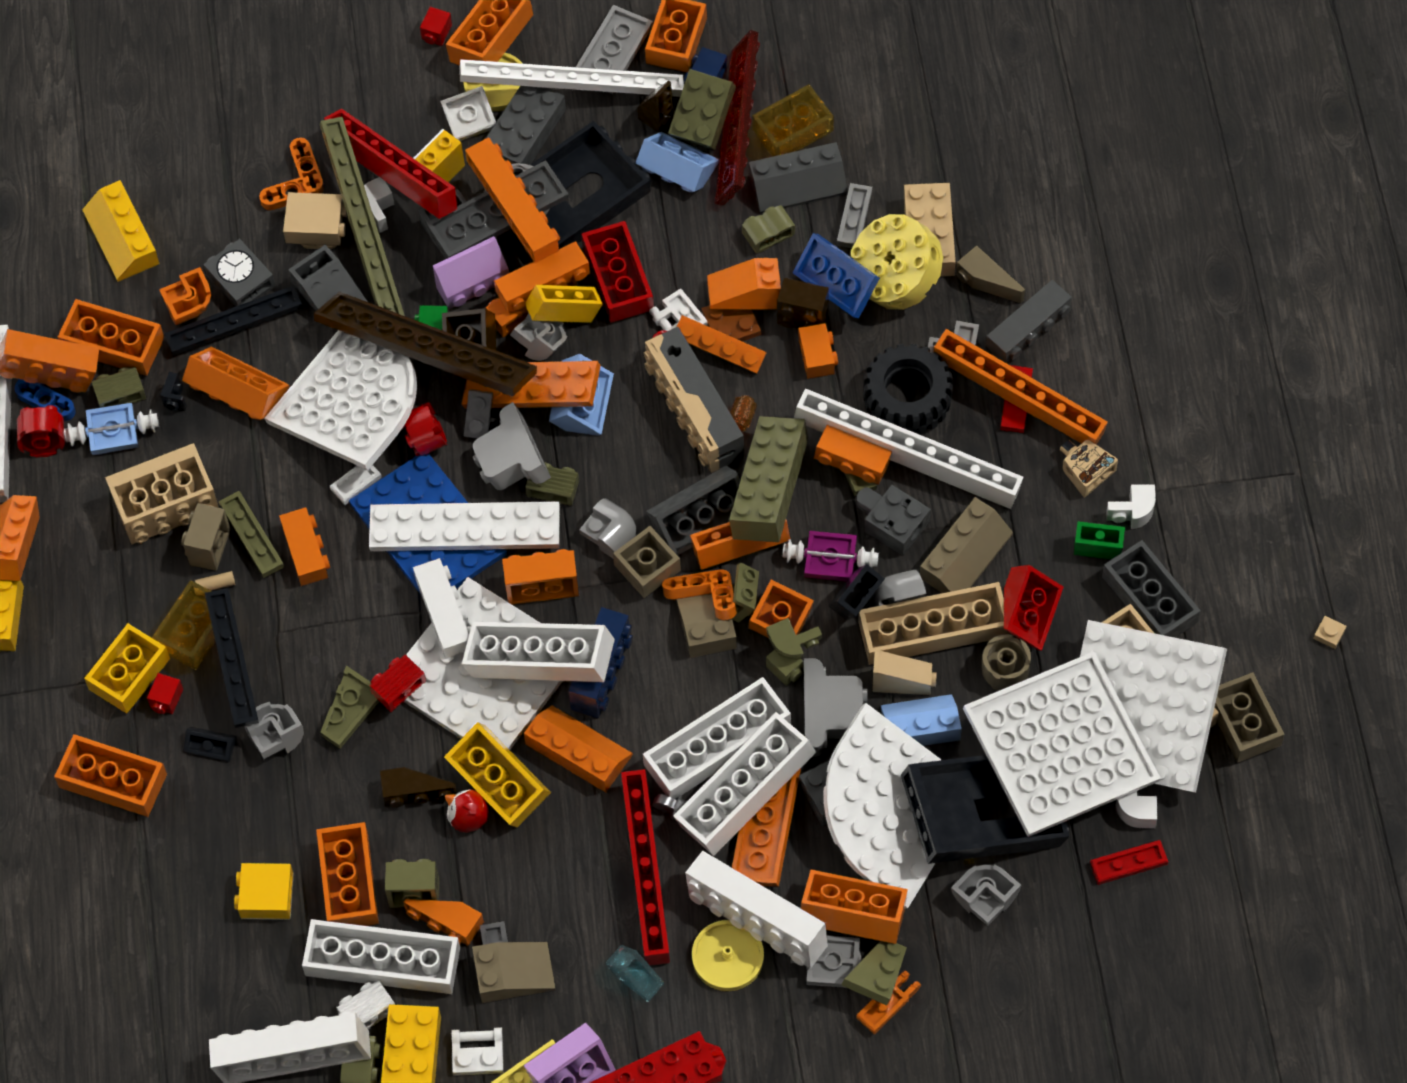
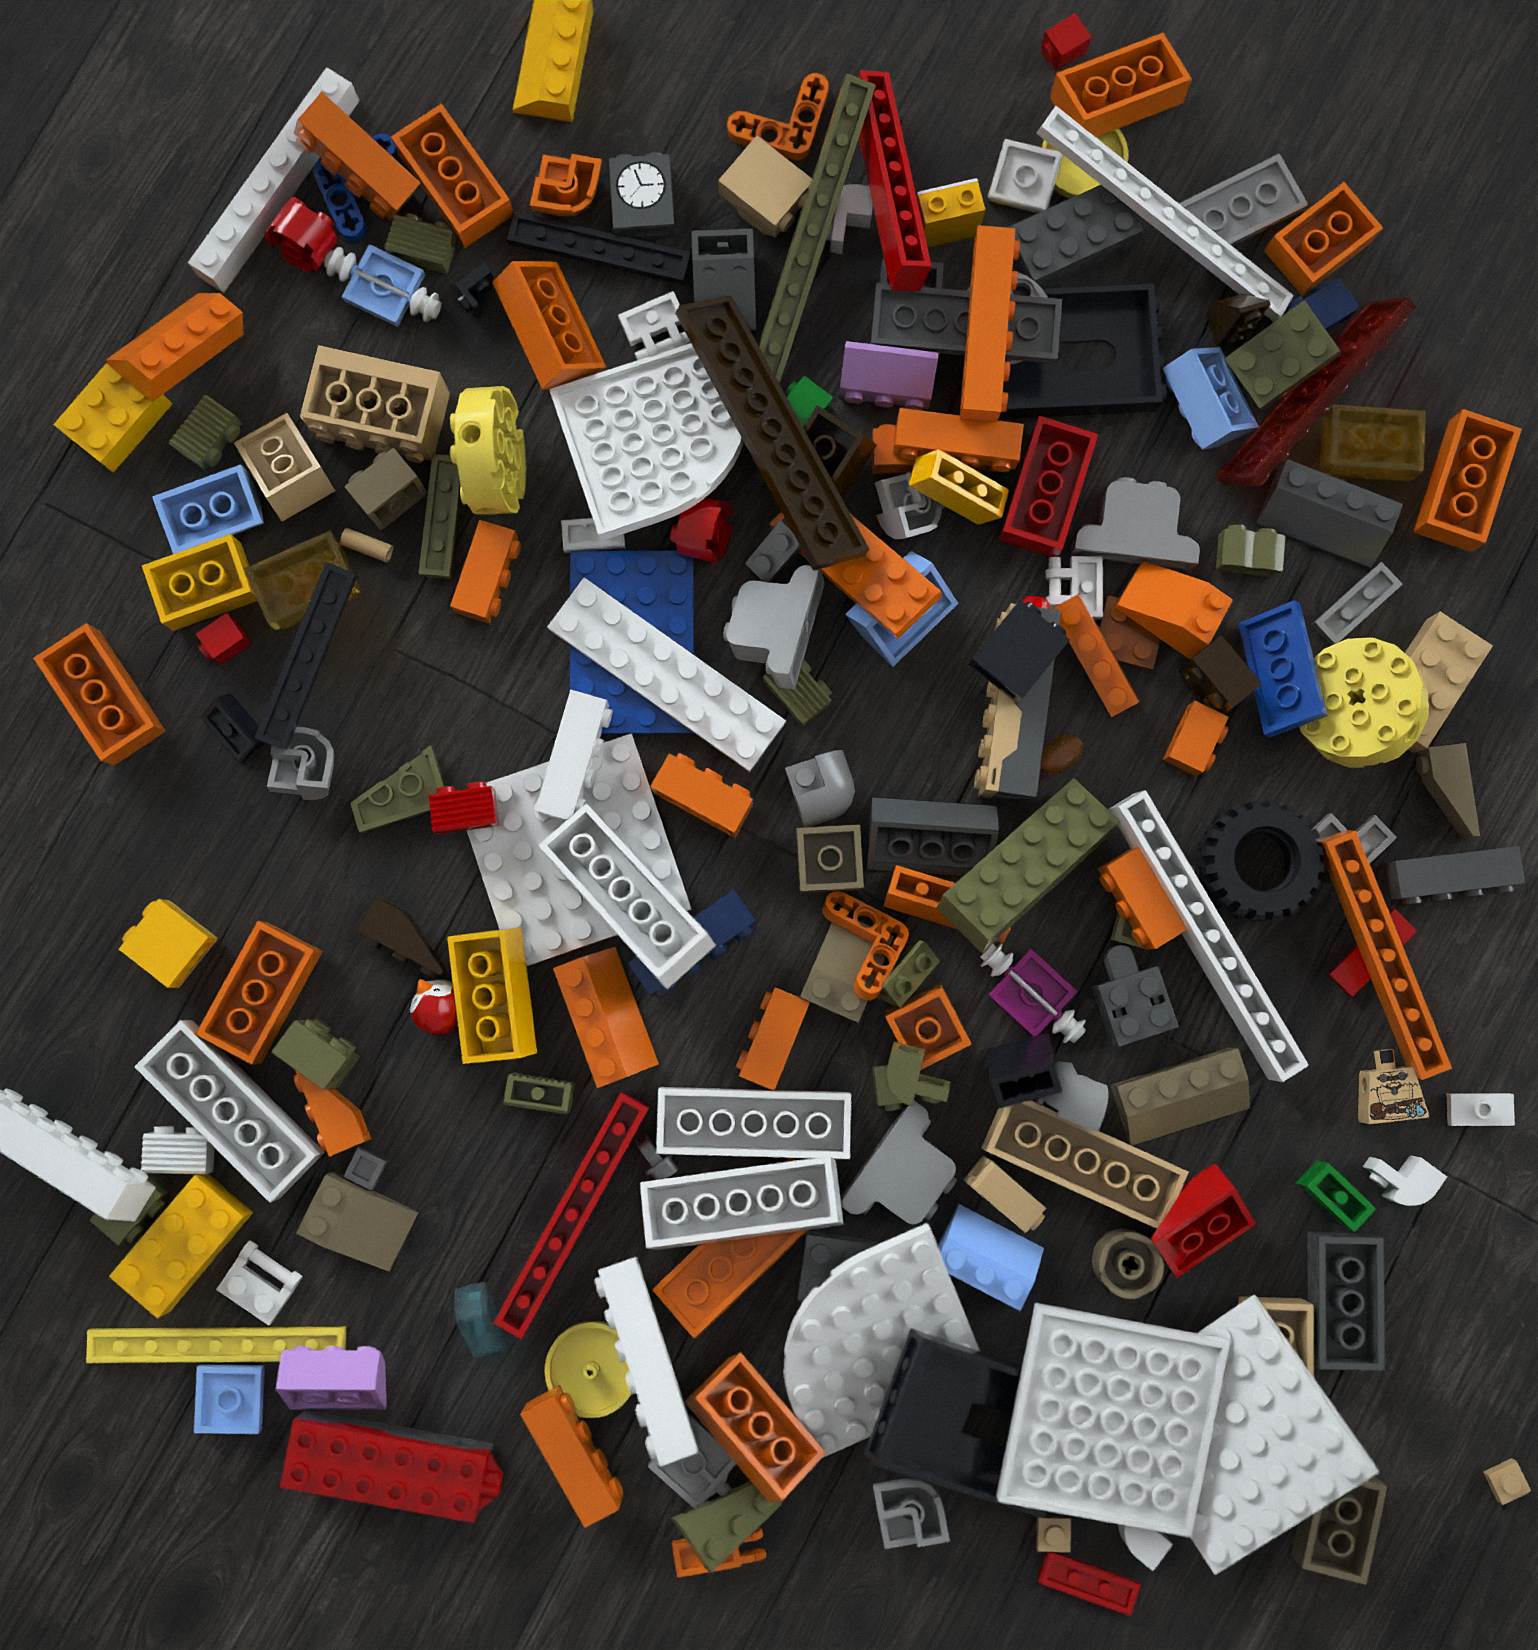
camera: 30 degrees right, 20 degrees up
none -> light blue slope [152,465,264,554]
none -> olive brick [169,395,242,471]
none -> tan slope [234,413,335,521]
none -> light yellow brick [450,386,526,515]
none -> olive brick [504,1072,575,1114]
none -> orange brick [520,1385,623,1528]
none -> white plate [618,291,690,360]
none -> orange brick [736,988,810,1091]
none -> black brick [968,600,1070,704]
none -> tan plate [1036,1515,1071,1552]
none -> light grey brick [1070,478,1200,571]
none -> orange brick [1413,409,1522,552]
none -> white plate [1446,1093,1515,1126]

